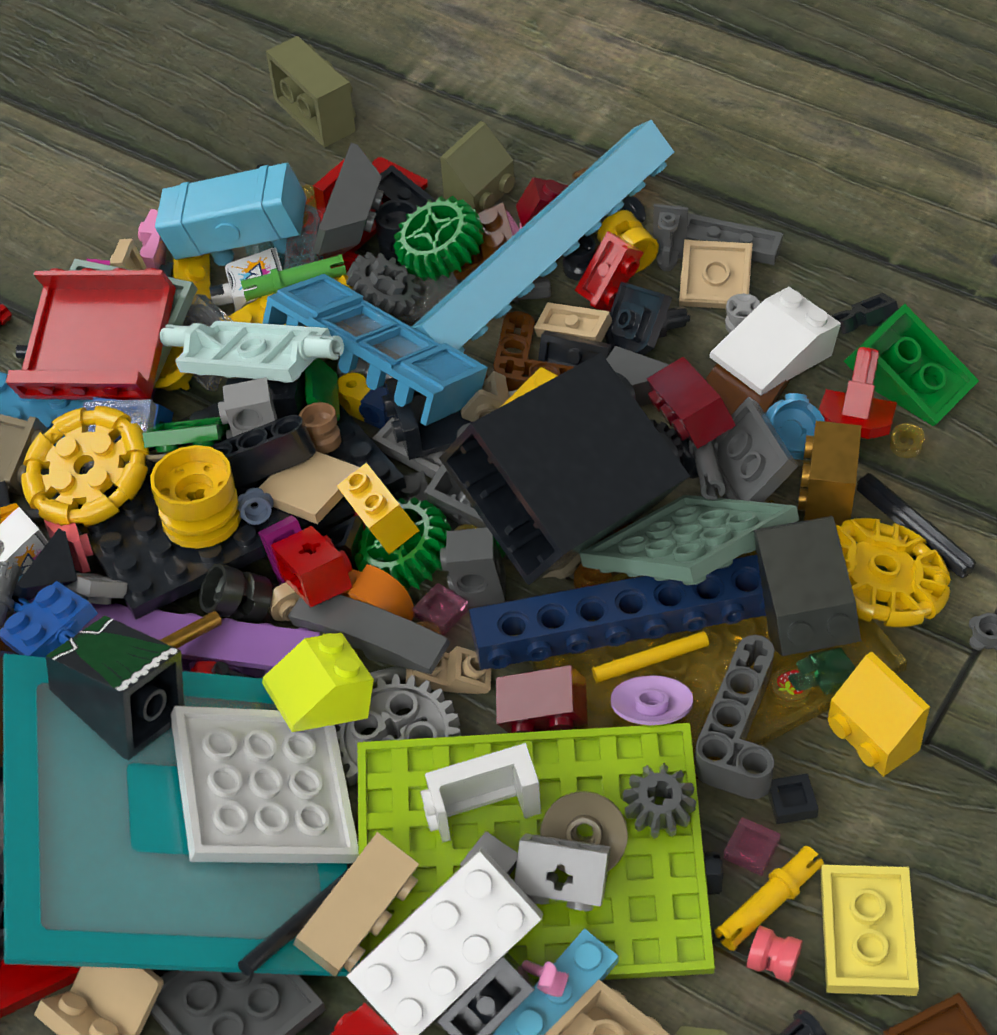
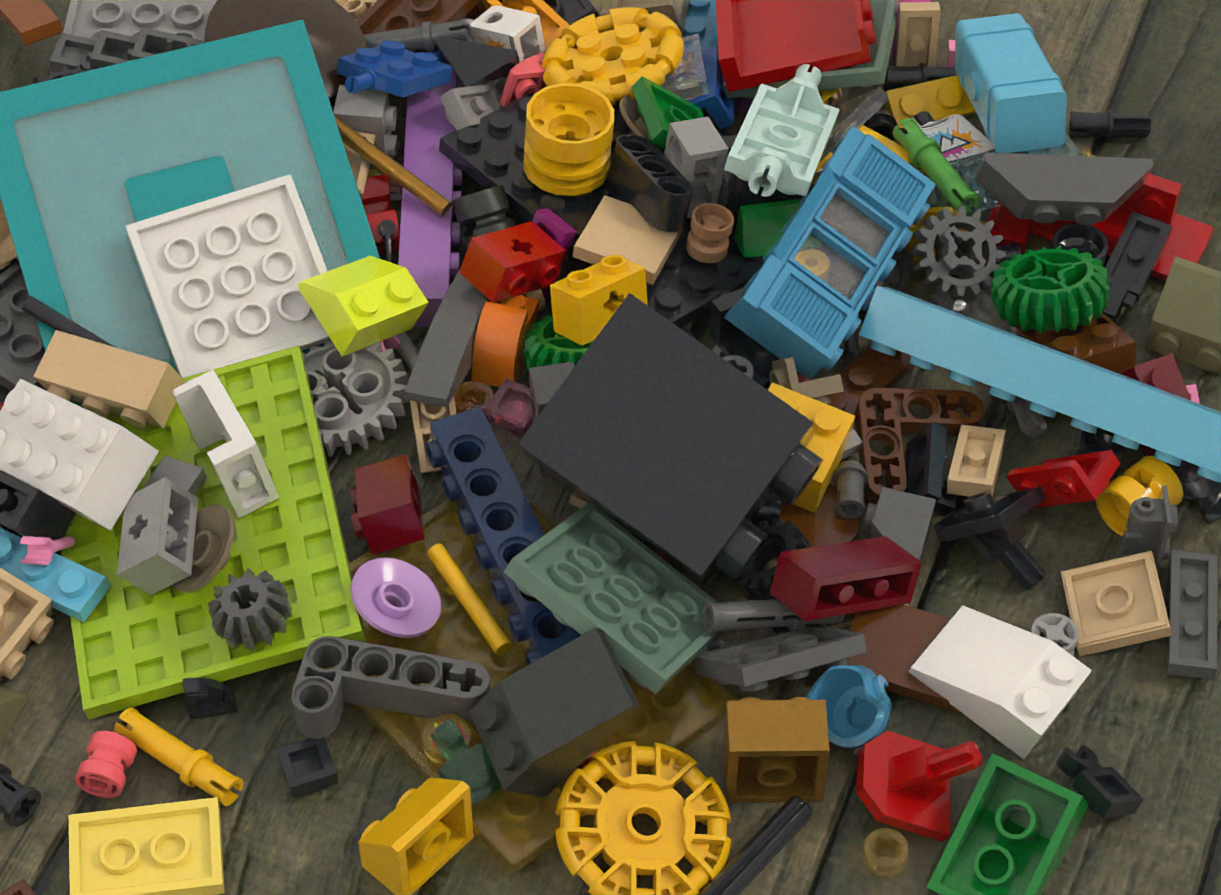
camera: 75 degrees right, 0 degrees up
black slope [46,615,185,761] -> none
sand blue plate [237,488,274,524] -> none
clear pink plate [723,817,781,876] -> none

